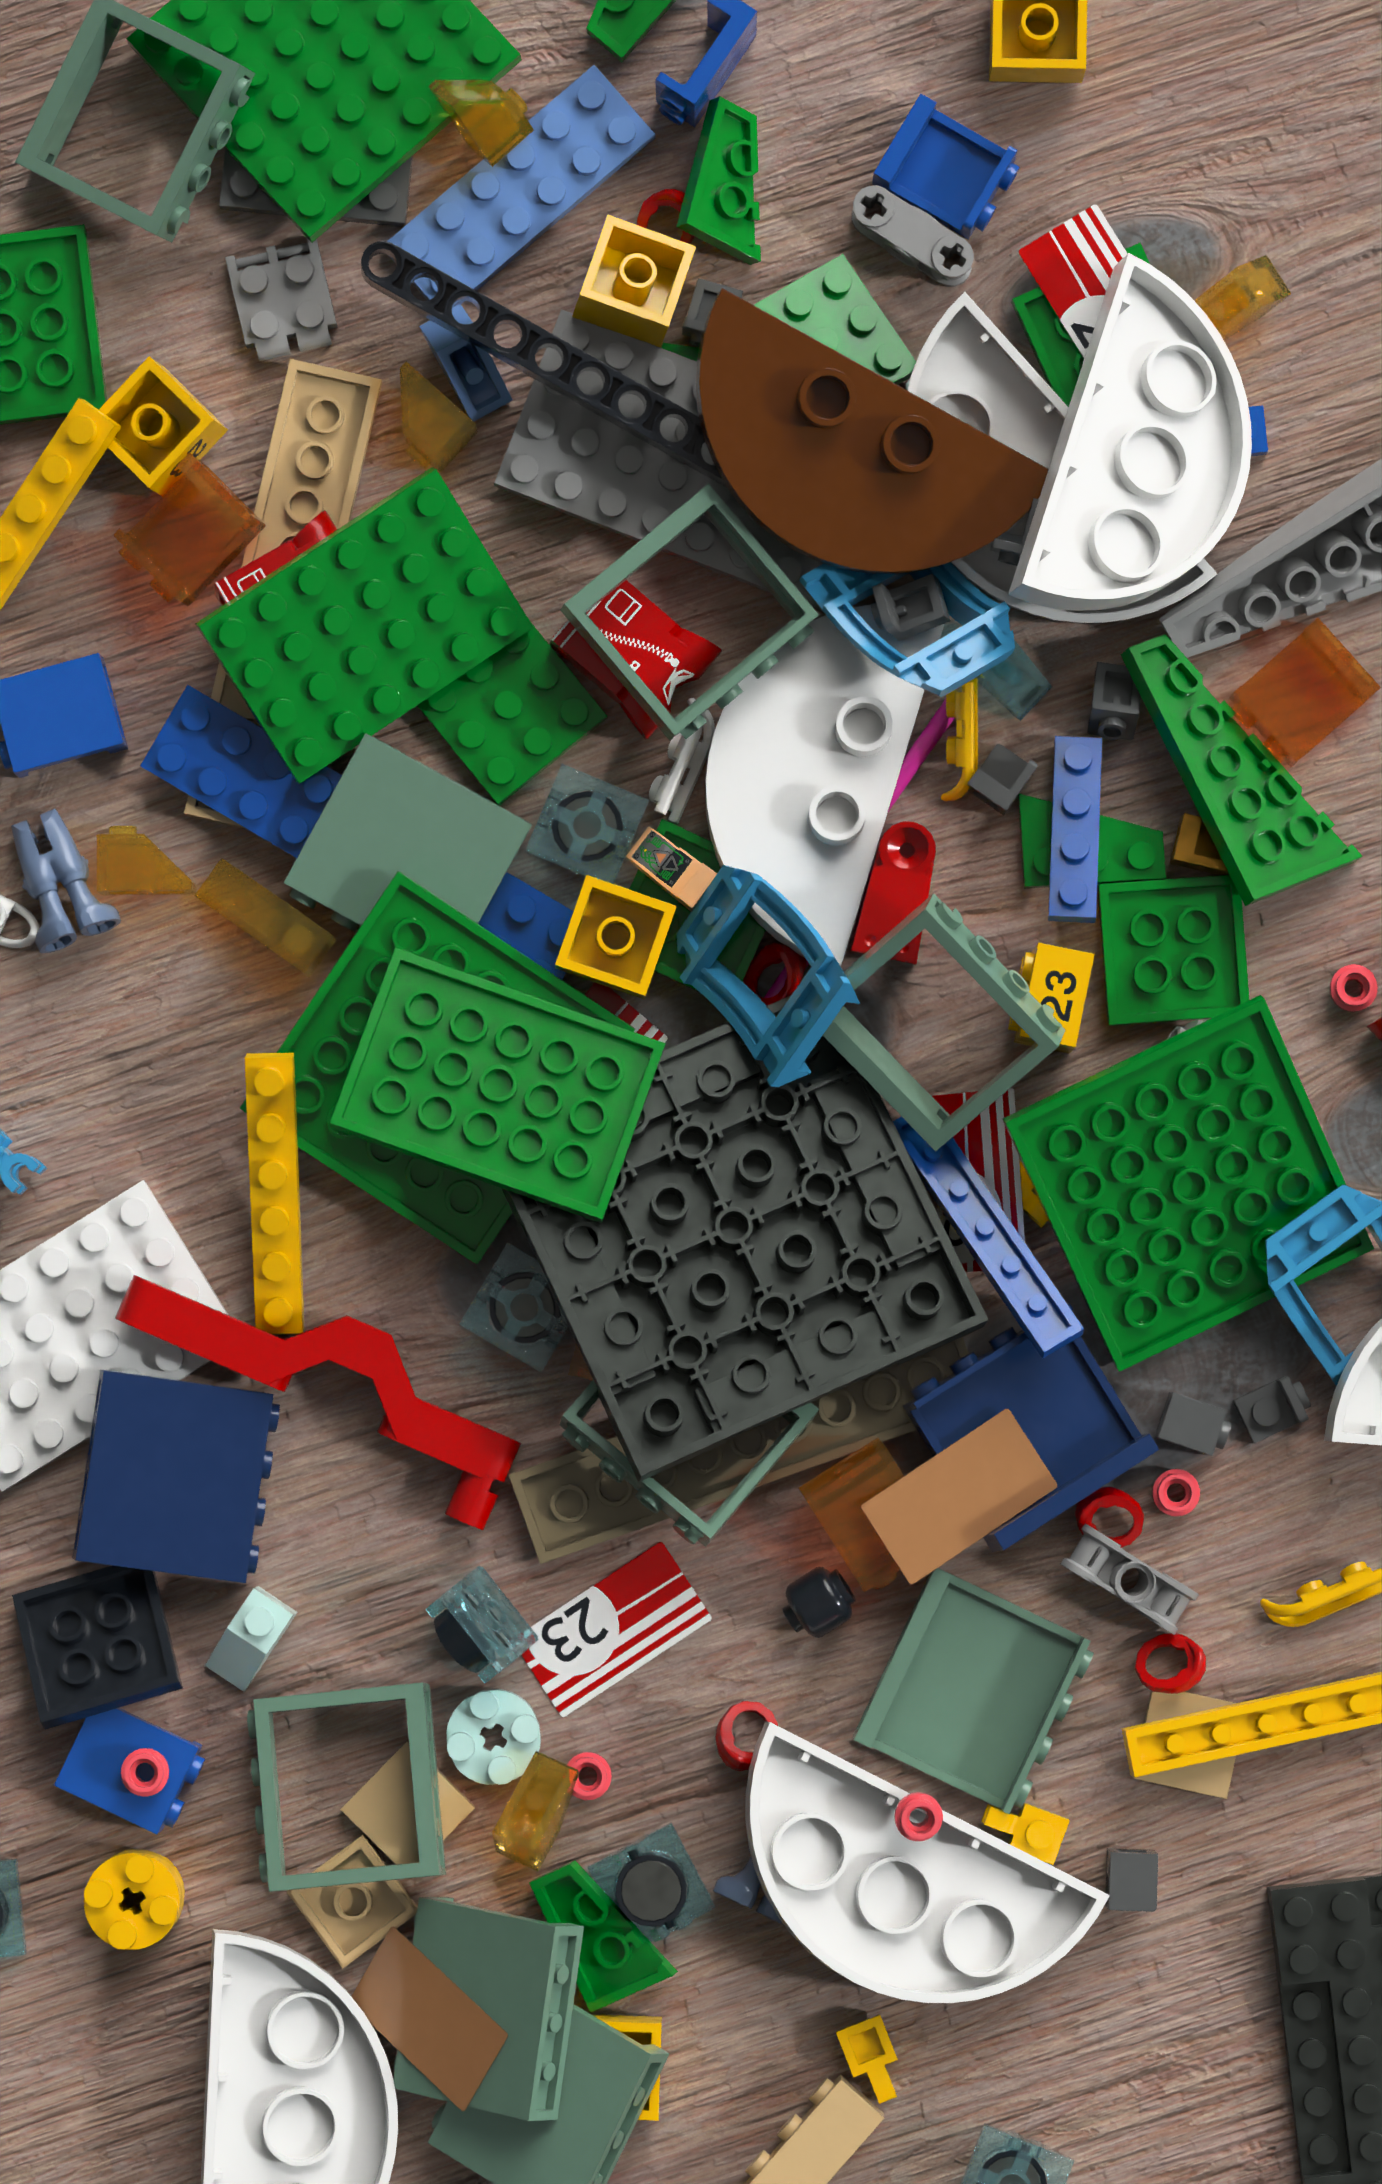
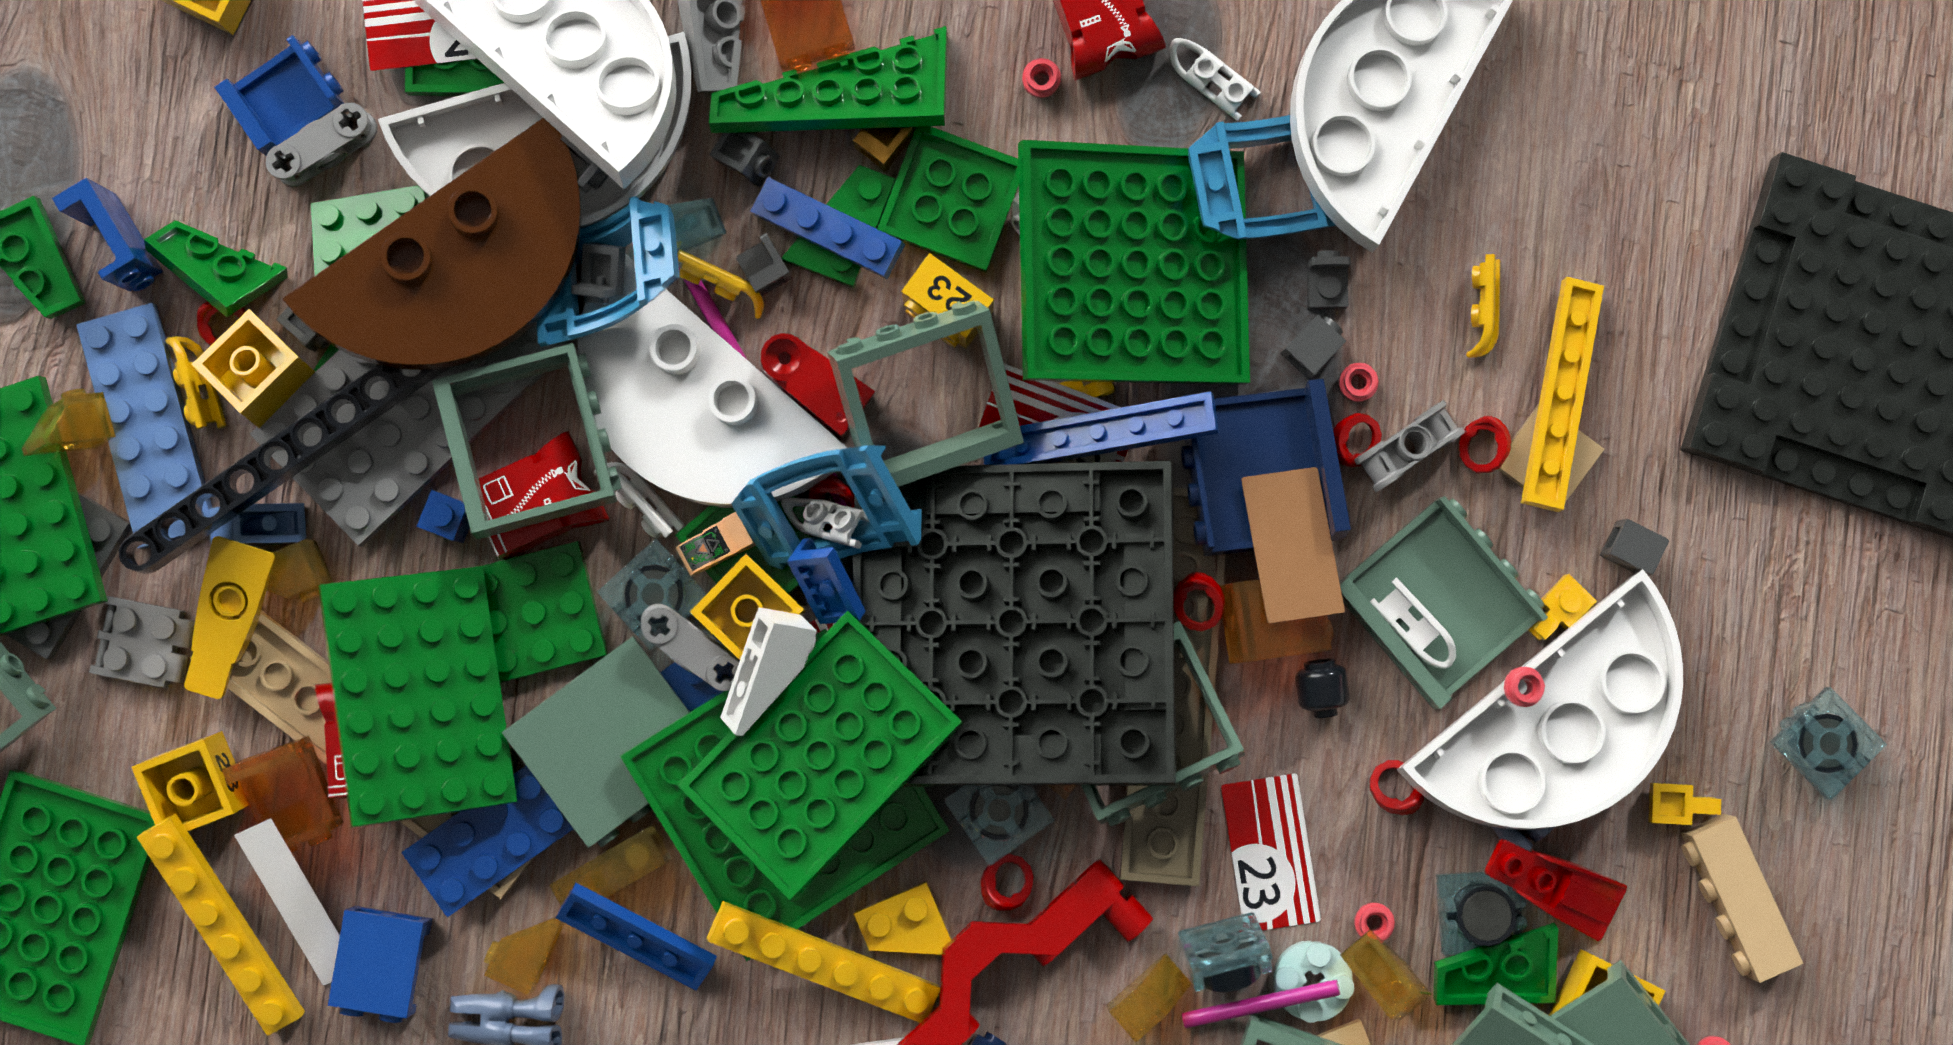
camera: 70 degrees left, 0 degrees up
none -> yellow piece [165,336,227,429]
none -> yellow piece [184,536,275,699]
none -> white sticker [234,818,340,986]
none -> blue brick [416,490,470,543]
none -> blue plate [556,883,717,991]
none -> light grey piece [641,603,739,691]
none -> white slope [720,607,817,736]
none -> white piece [781,498,870,549]
none -> blue bracket [787,538,866,624]
none -> yellow wing [854,881,952,955]
none -> red piece [981,853,1034,911]
none -> clear yellow slope [1107,953,1192,1043]
none -> red piece [1173,572,1225,631]
none -> dark pink bar [1182,979,1341,1028]
none -> white piece [1370,577,1456,669]
none -> red piece [1484,839,1627,941]

